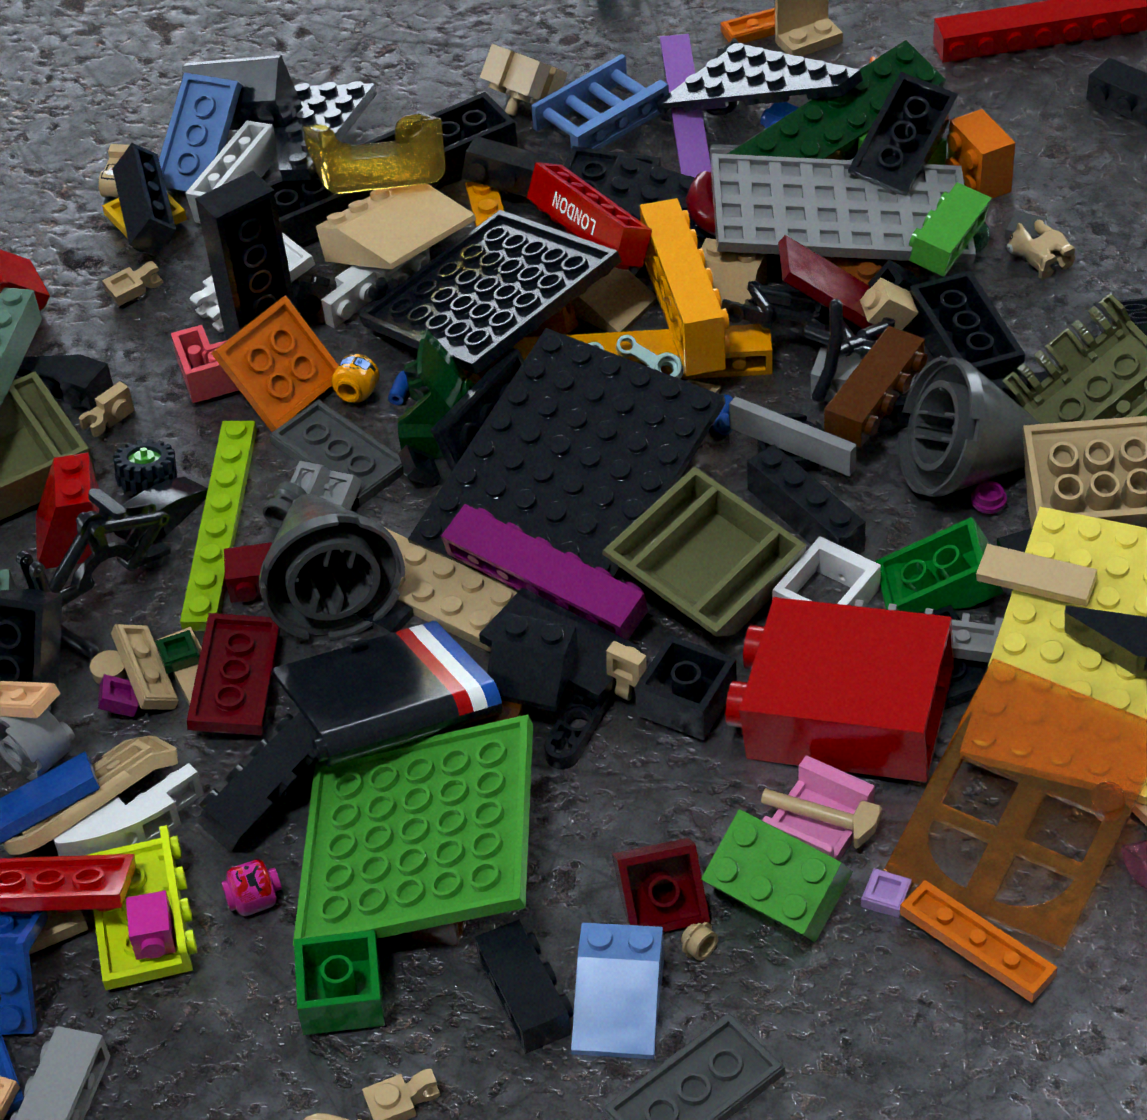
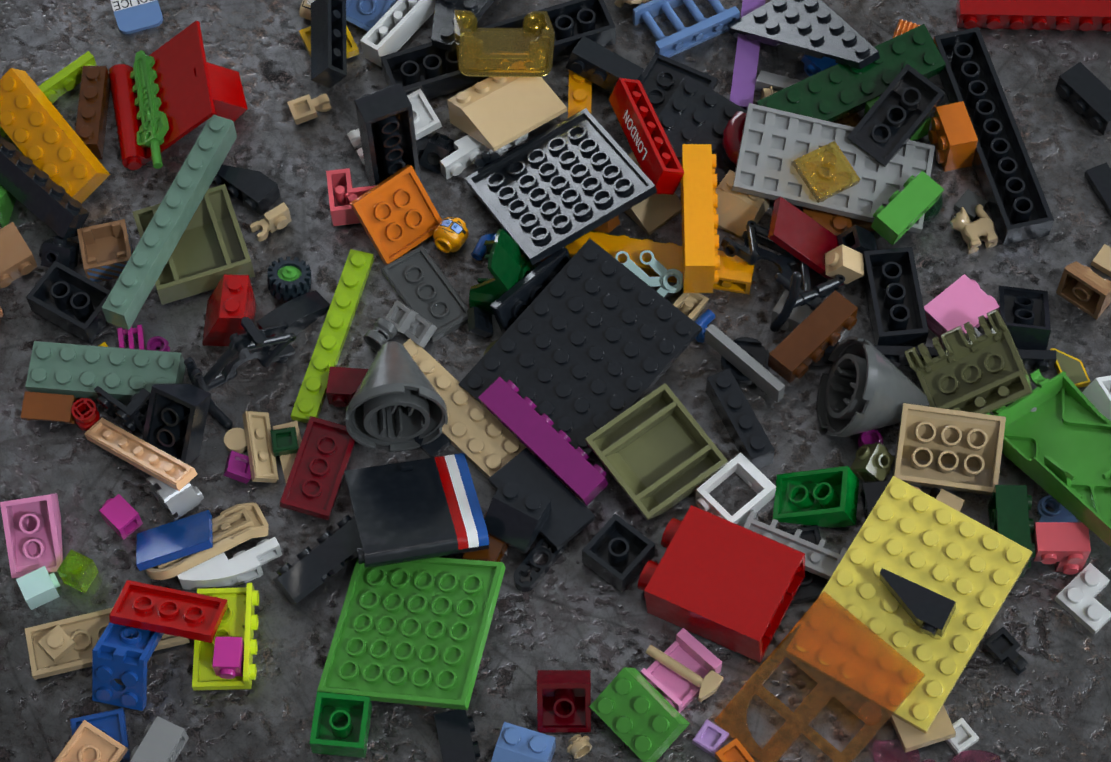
camera: 10 degrees right, 15 degrees up
dark pink head [221,859,282,916] -> none
tan plate [606,641,646,701] -> none
tan tile [976,544,1097,607] -> none
none -> clear yellow plate [793,141,860,203]
none -> olive brick [850,443,895,483]
none -> bright pink panel [924,274,1000,340]
none -> black brick [933,27,1054,245]

